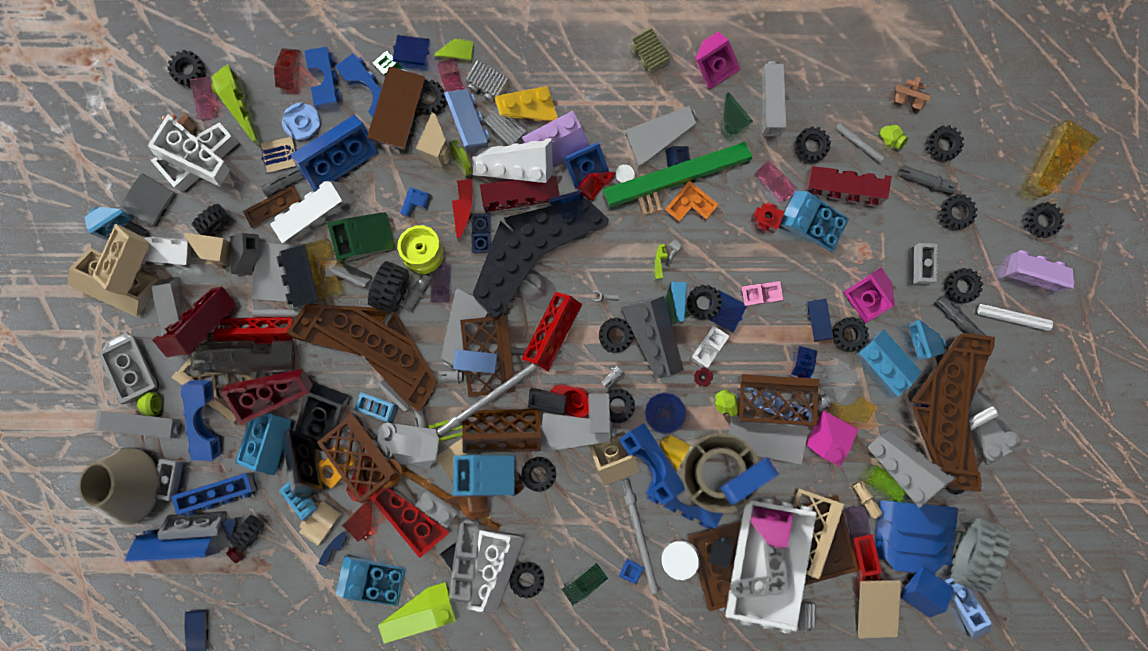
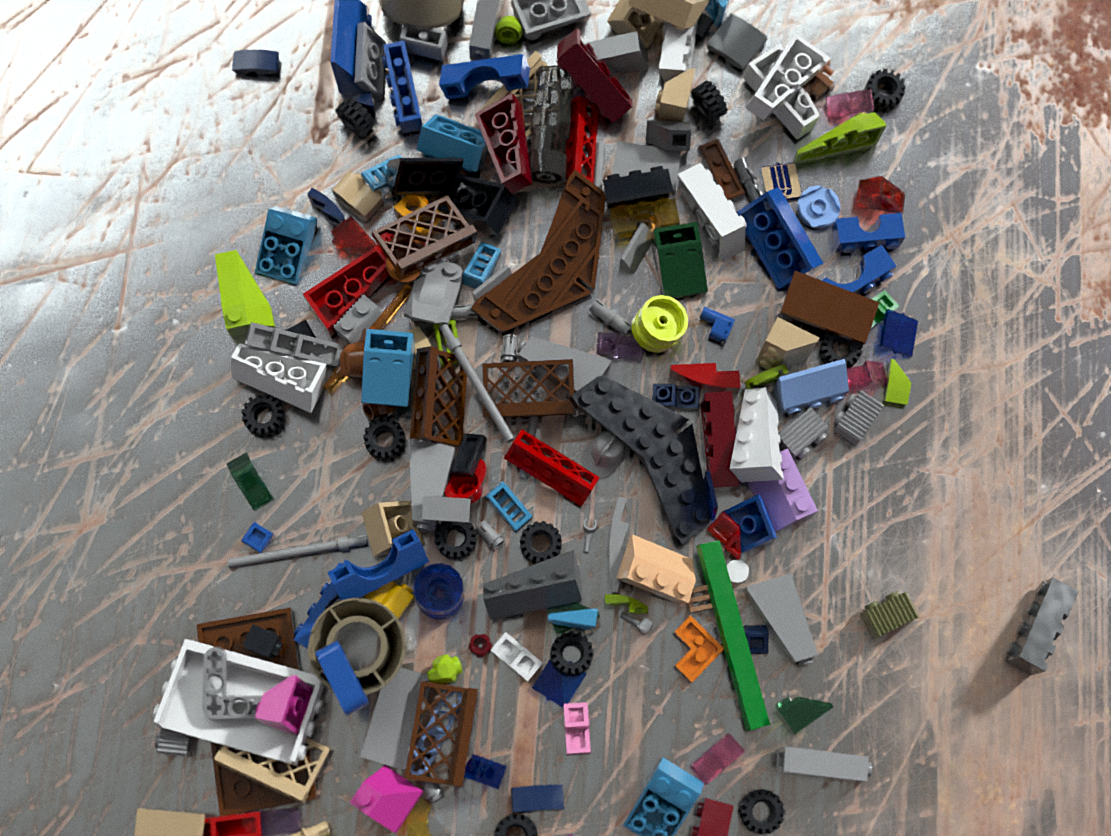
camera: 90 degrees right, 10 degrees down
dark red plate [226,547,244,564] -> none
black tyre [368,261,409,314] -> none
medium blue slope [453,349,497,373] -> none
yellow wing [495,86,558,122] -> none
white tile [662,541,700,580] -> none
dark pink slope [695,32,741,89] -> none
red brick [753,202,784,232] -> none
none -> dark azure slope [484,481,533,531]
none -> light grey slope [608,496,629,594]
none -> light nougat slope [616,534,696,603]

